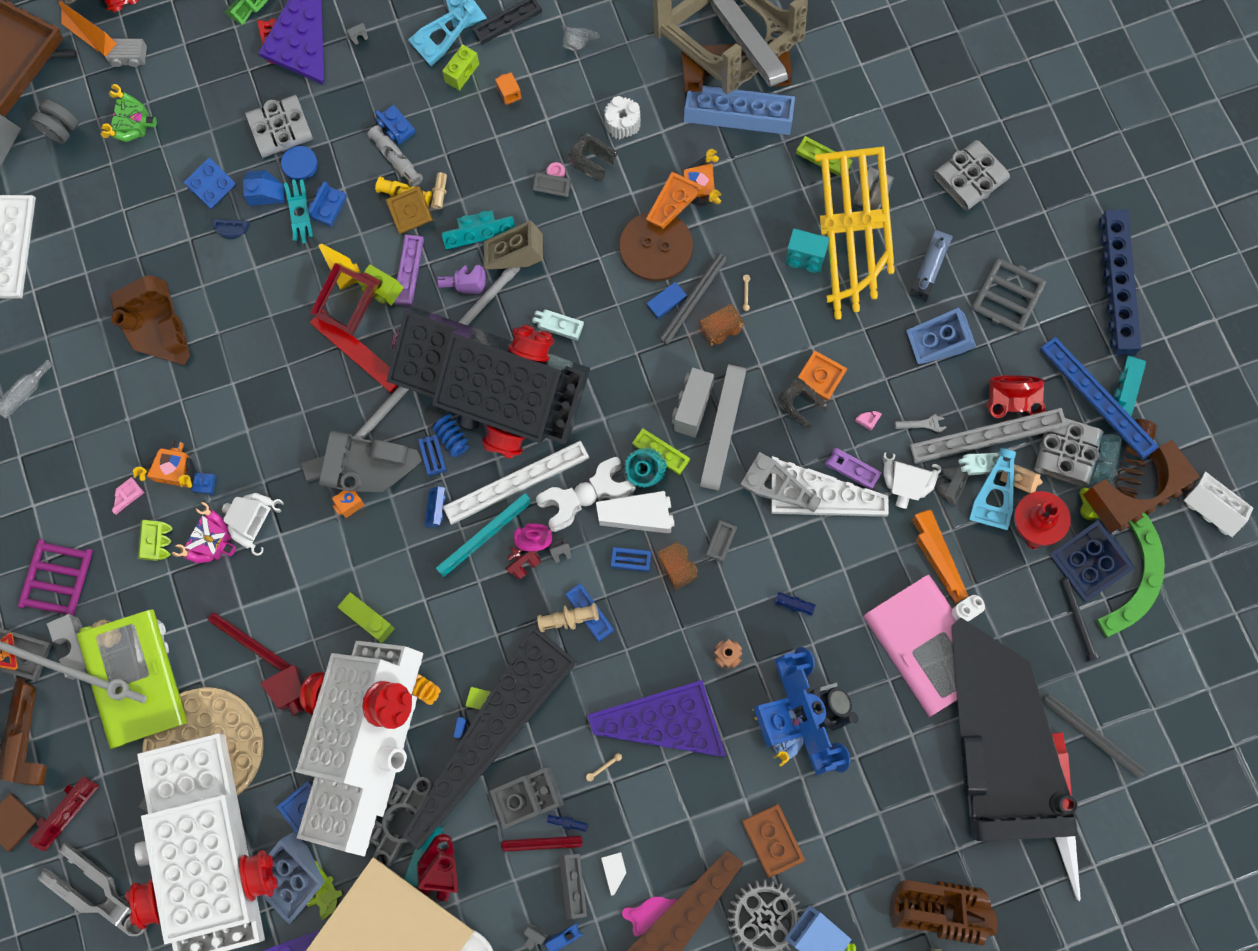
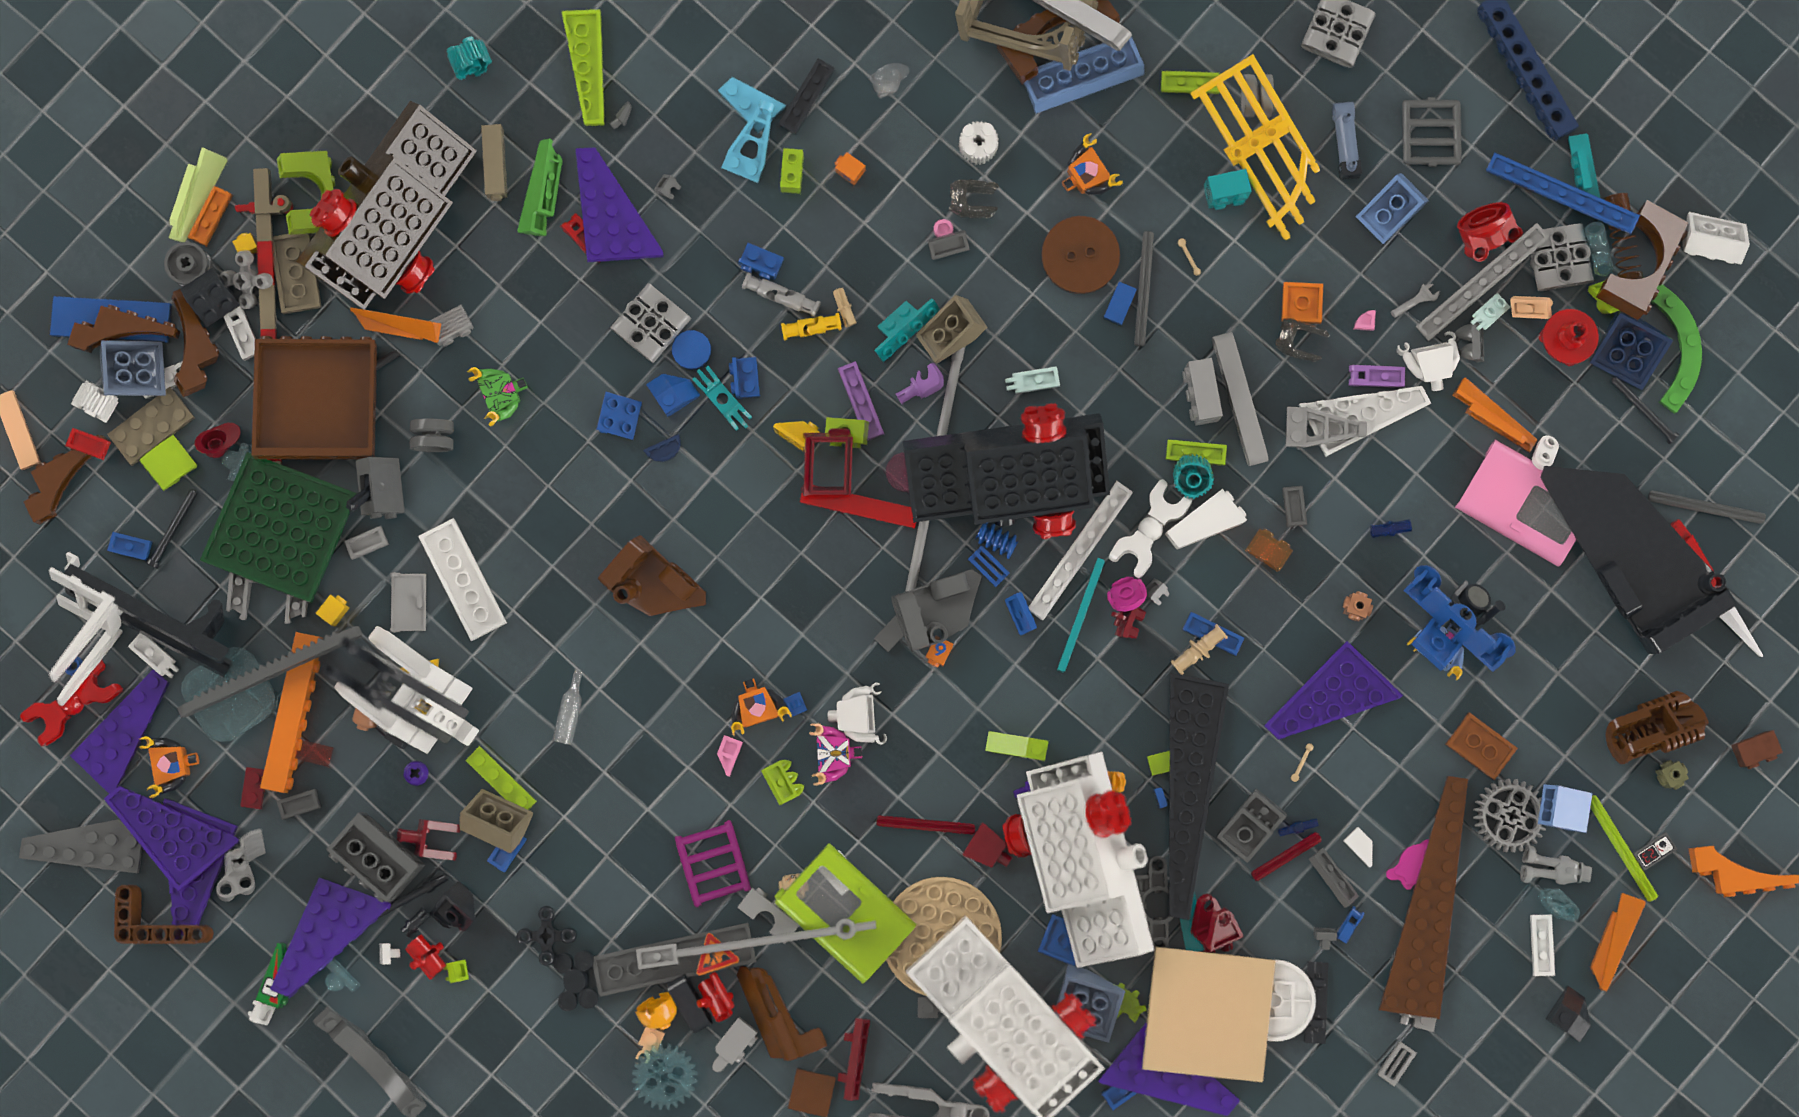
camera: 30 degrees left, 10 degrees up
pearl gold tile [386,186,434,234] -> none
blue tile [611,547,652,572] -> none
orange wing [646,172,705,229] -> none
clear orange brick [699,303,744,346] -> none
medium azure plate [969,448,1016,530] -> none

